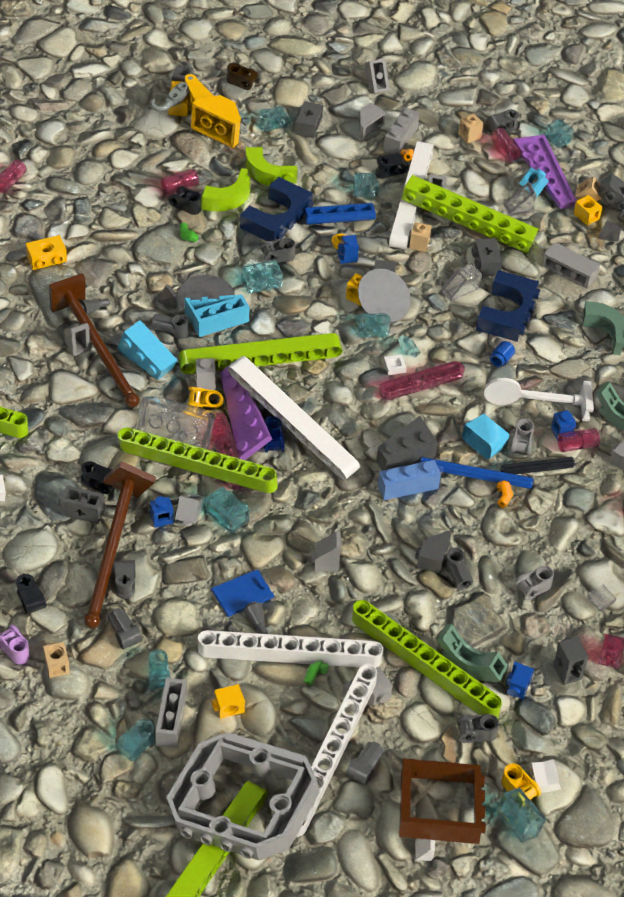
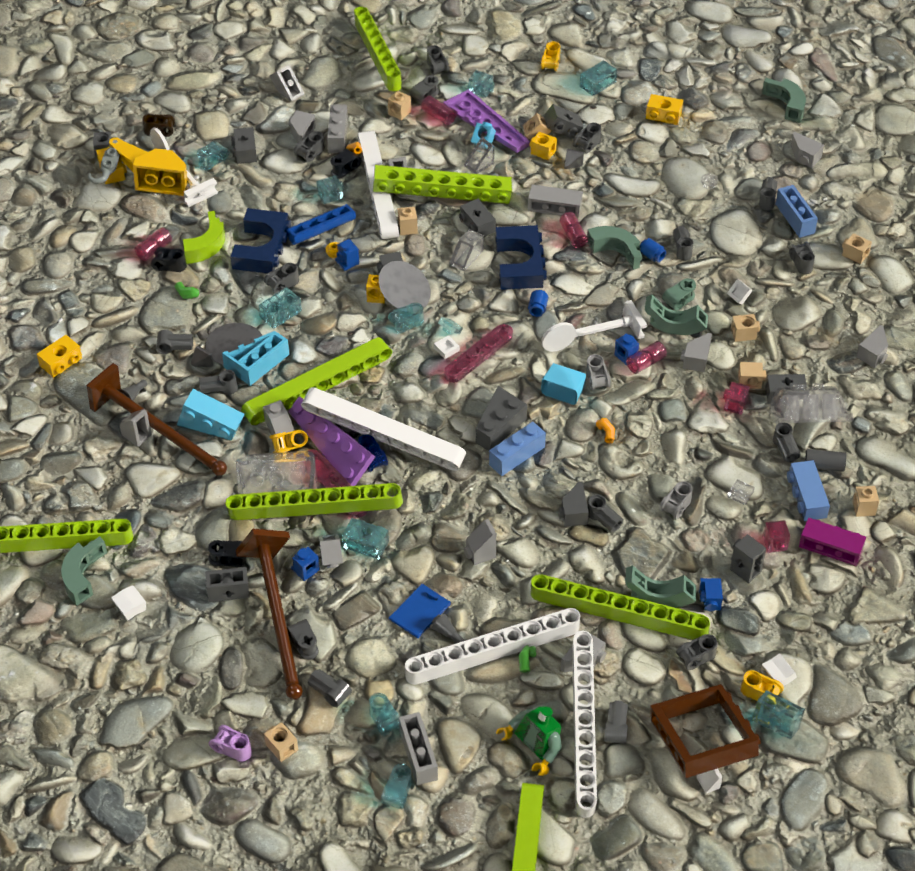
camera: 20 degrees left, 0 degrees up
black piece [16,574,47,615] -> none
light grey panel [167,732,320,860] -> none
yellow brick [211,684,245,719] -> none
lime arch [245,147,297,186] -> none
blue axle [420,457,533,489] -> none
black axle [500,457,575,474] -> none
none -> white piece [150,128,218,207]
none -> dark grey piece [156,330,193,354]
none -> dark grey piece [294,131,325,162]
none -> lime beam [354,7,402,92]
none -> dark grey piece [427,45,449,75]
none -> torso [496,706,562,776]
none -> clear pink pin [559,212,588,248]

